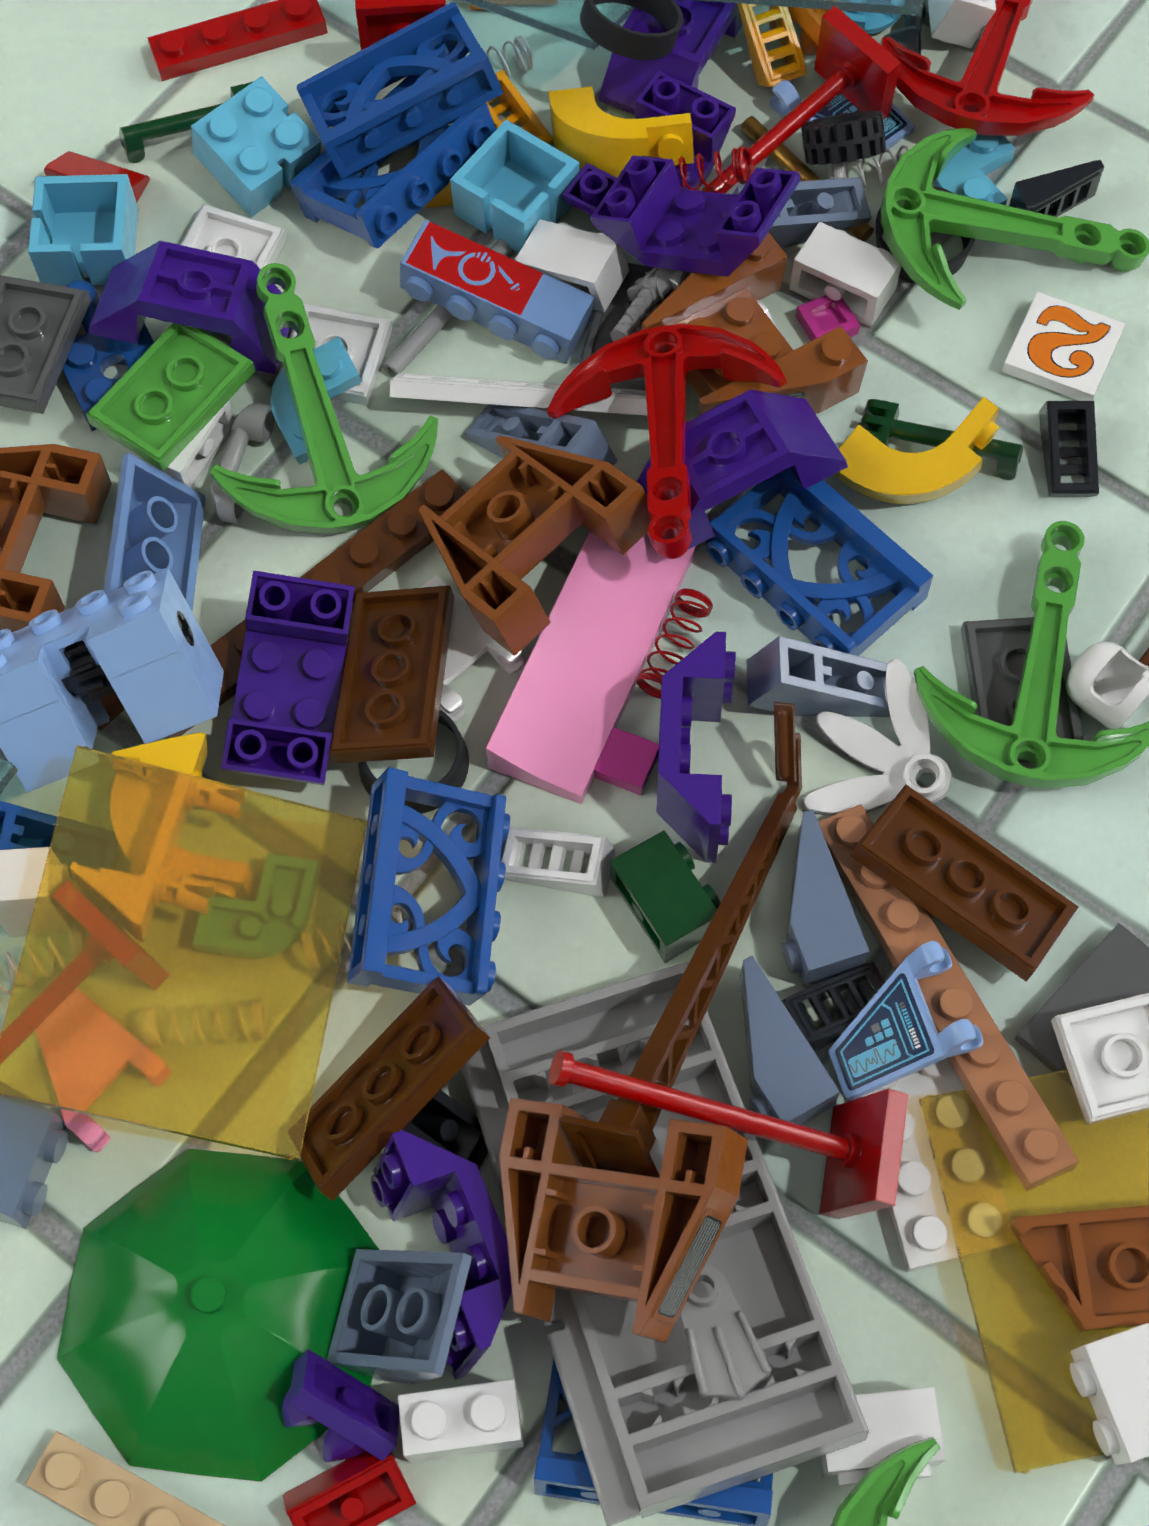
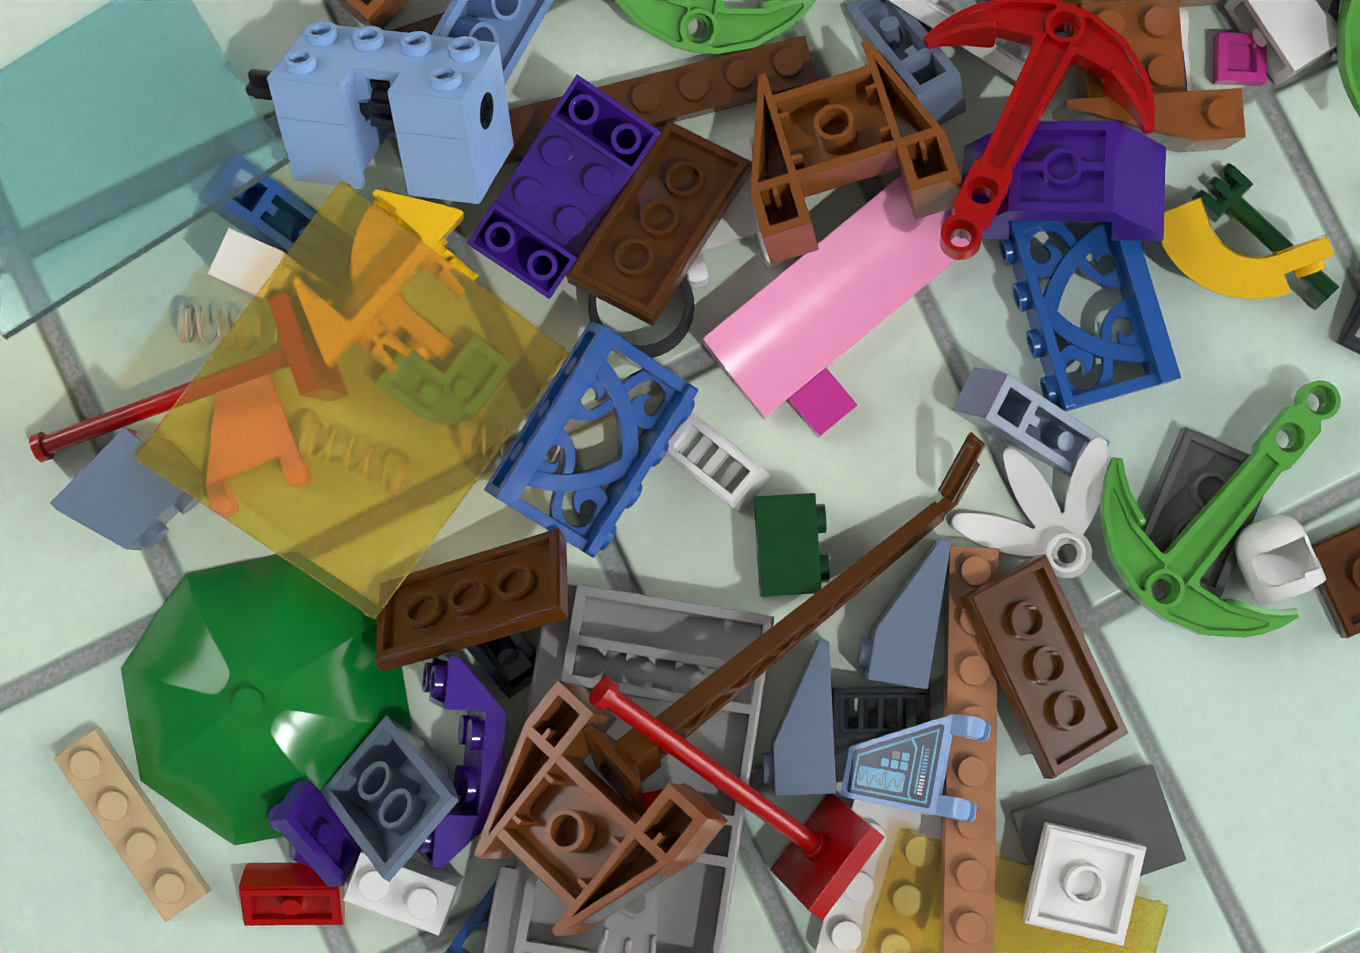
camera: 25 degrees right, 20 degrees up
red piece [636,588,713,699] -> none
dark purple slope [656,631,736,863] -> none

